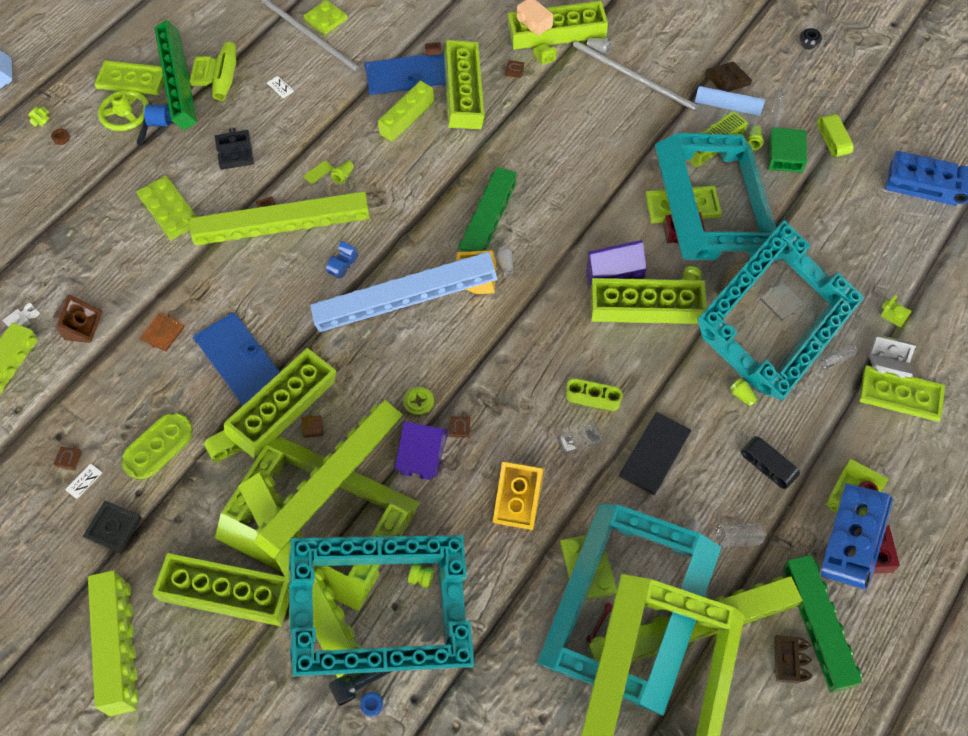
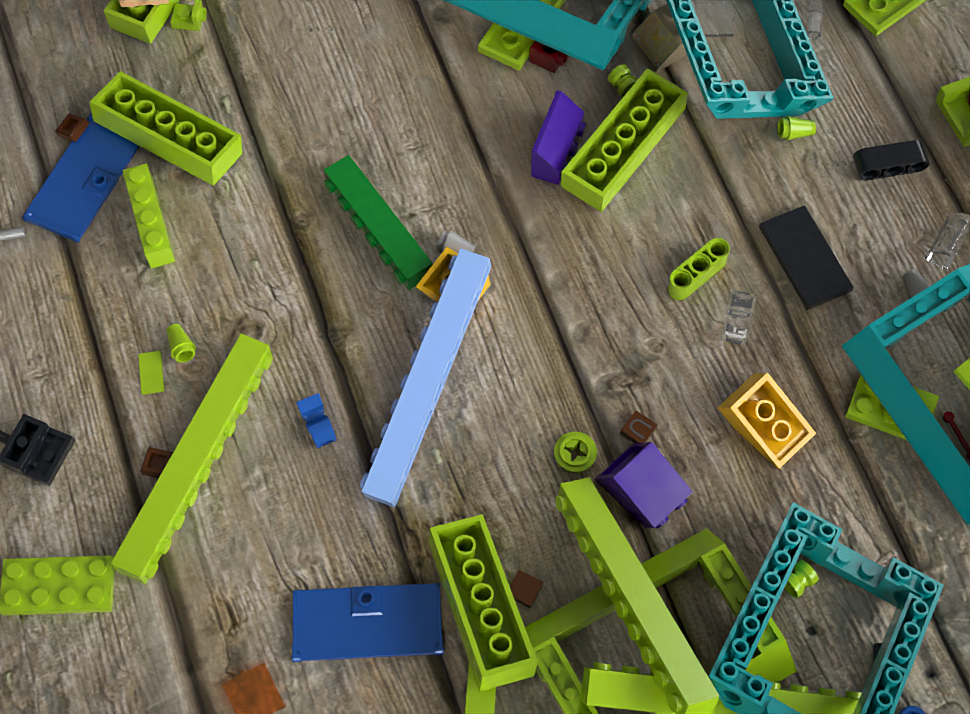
camera: 55 degrees left, 5 degrees up
reddish brown tile [505,60,524,78] -> none

